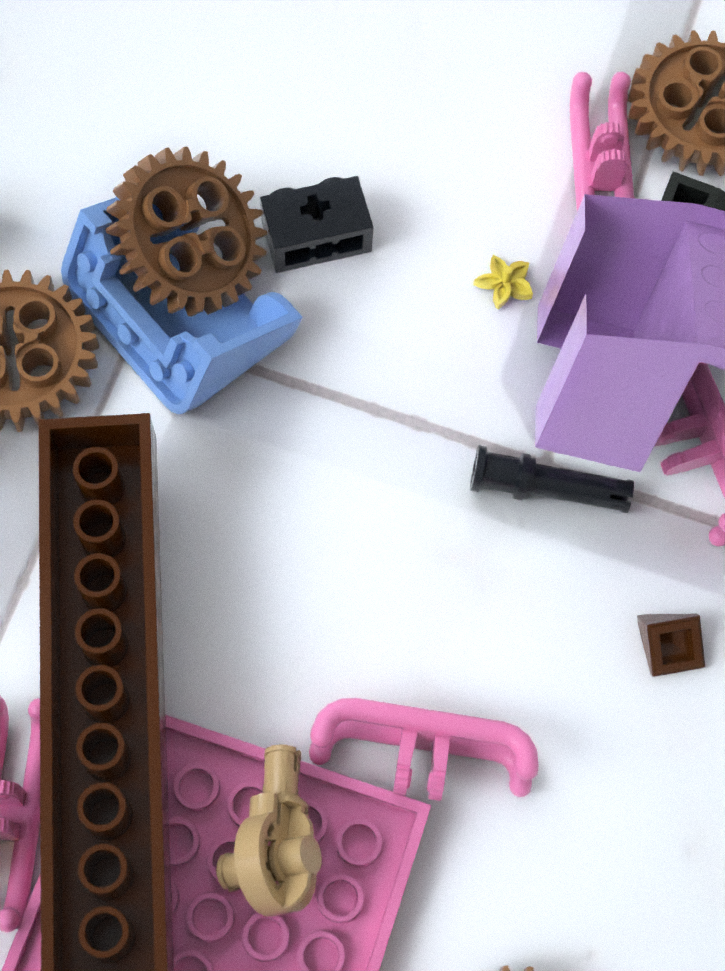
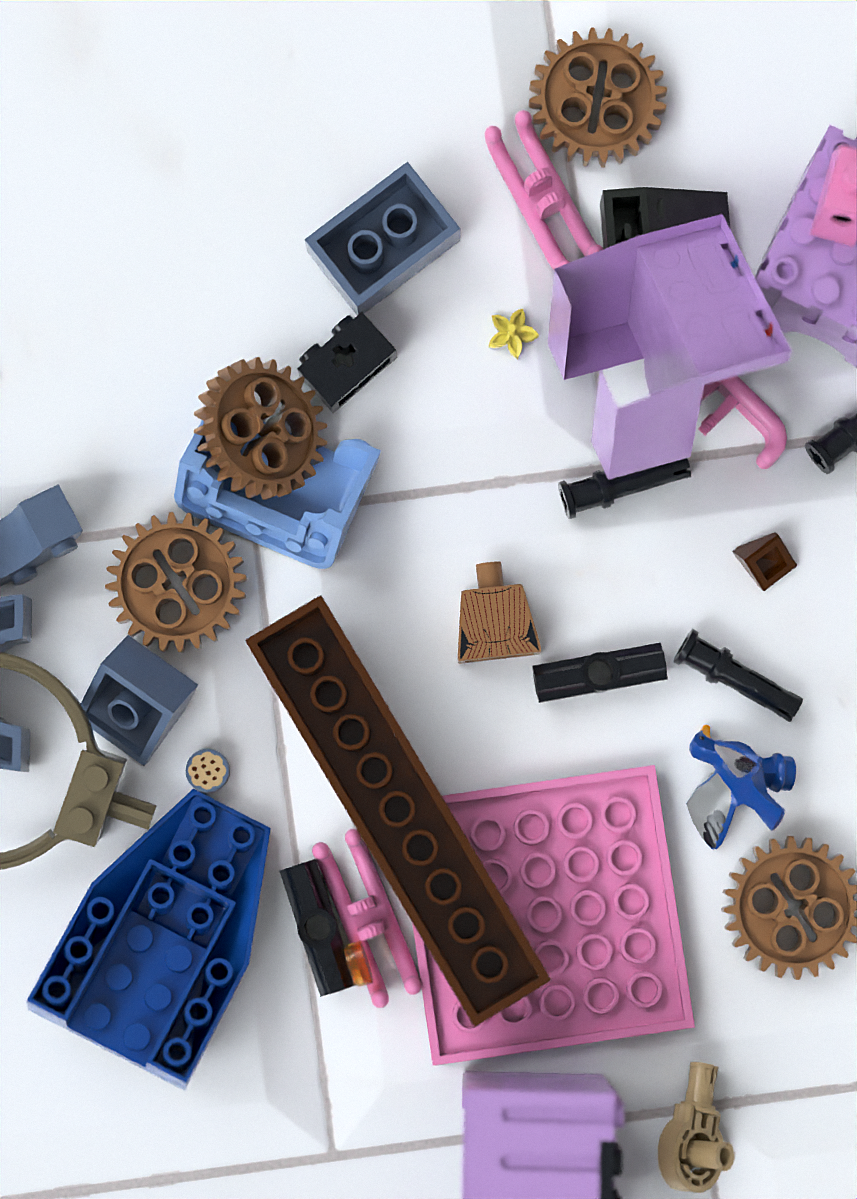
camera: 20 degrees left, 15 degrees up
tan pin [216,744,322,917] -> none
bright pink piece [309,698,539,801] -> none
none -> sand blue brick [304,161,461,315]
none -> medium nougat torso [457,561,541,664]
none -> black piece [532,642,668,703]
none -> black pin [673,628,803,722]
none -> blue animal [686,725,796,849]

